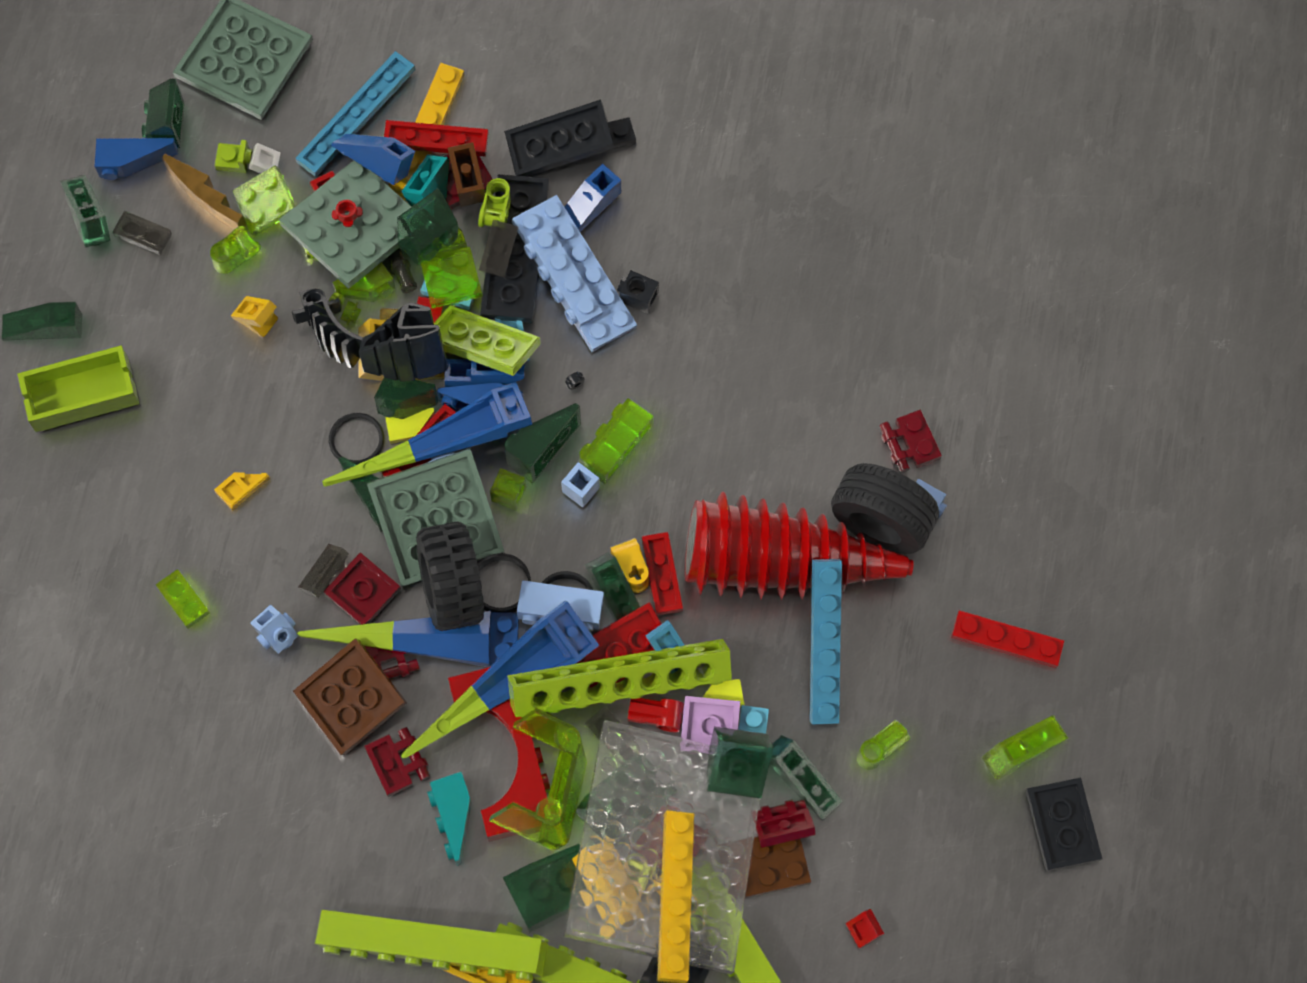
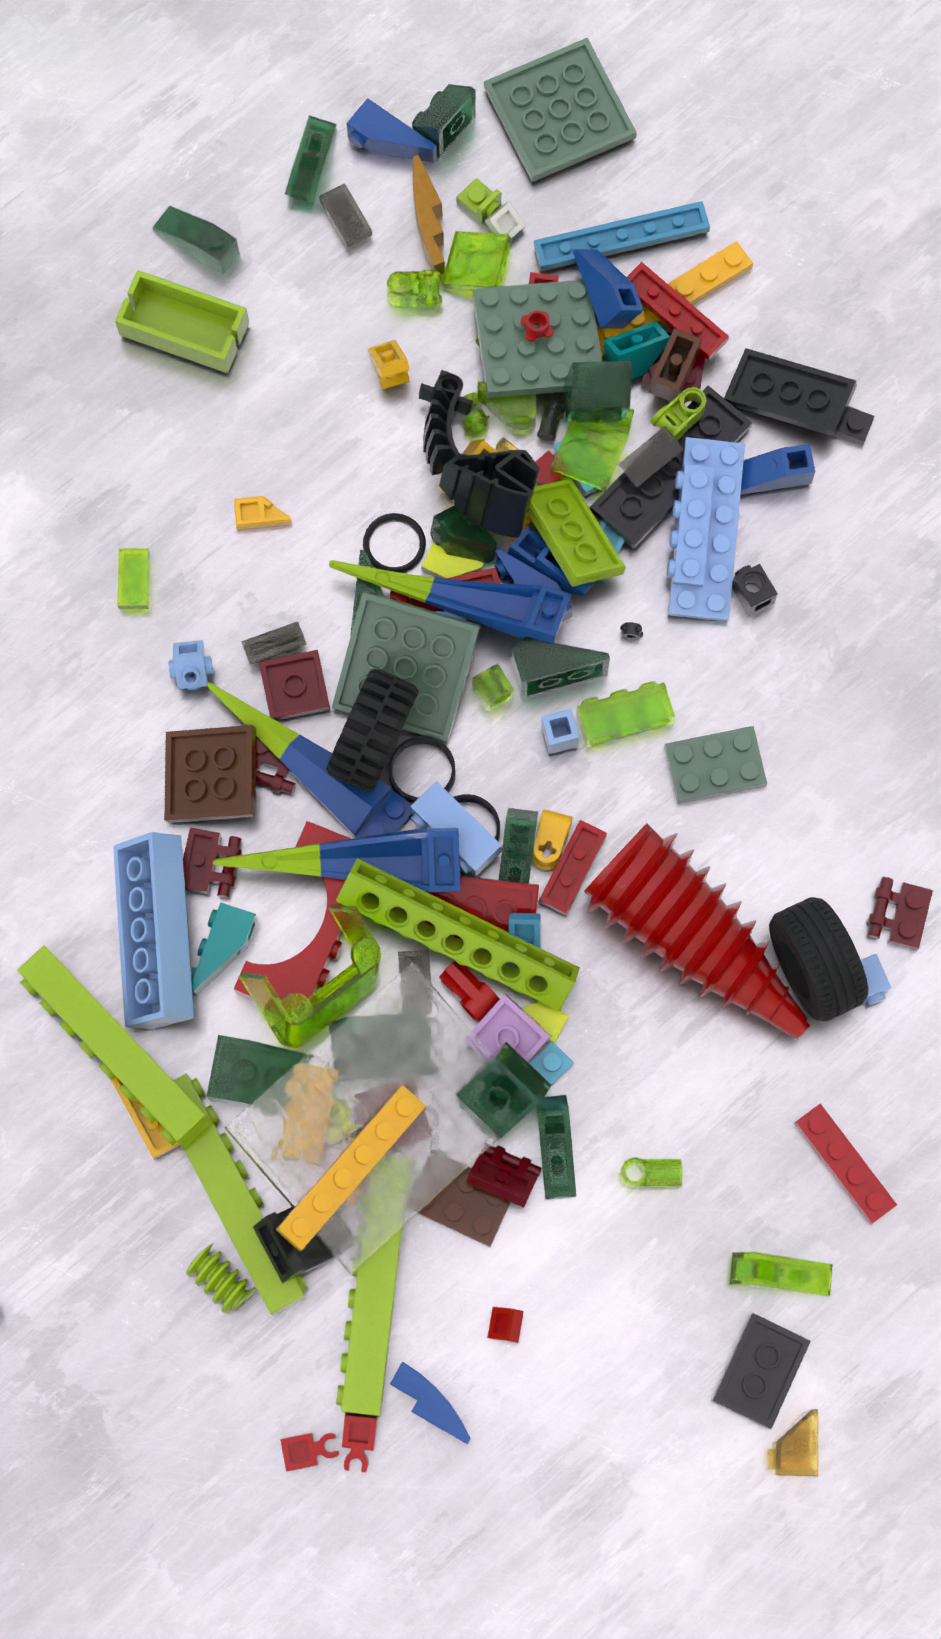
camera: 40 degrees right, 5 degrees up
dark azure plate [810,559,842,725] -> none
none -> light blue brick [113,832,194,1029]
none -> sand green plate [664,726,767,804]
none -> clear yellow slope [767,1409,818,1477]

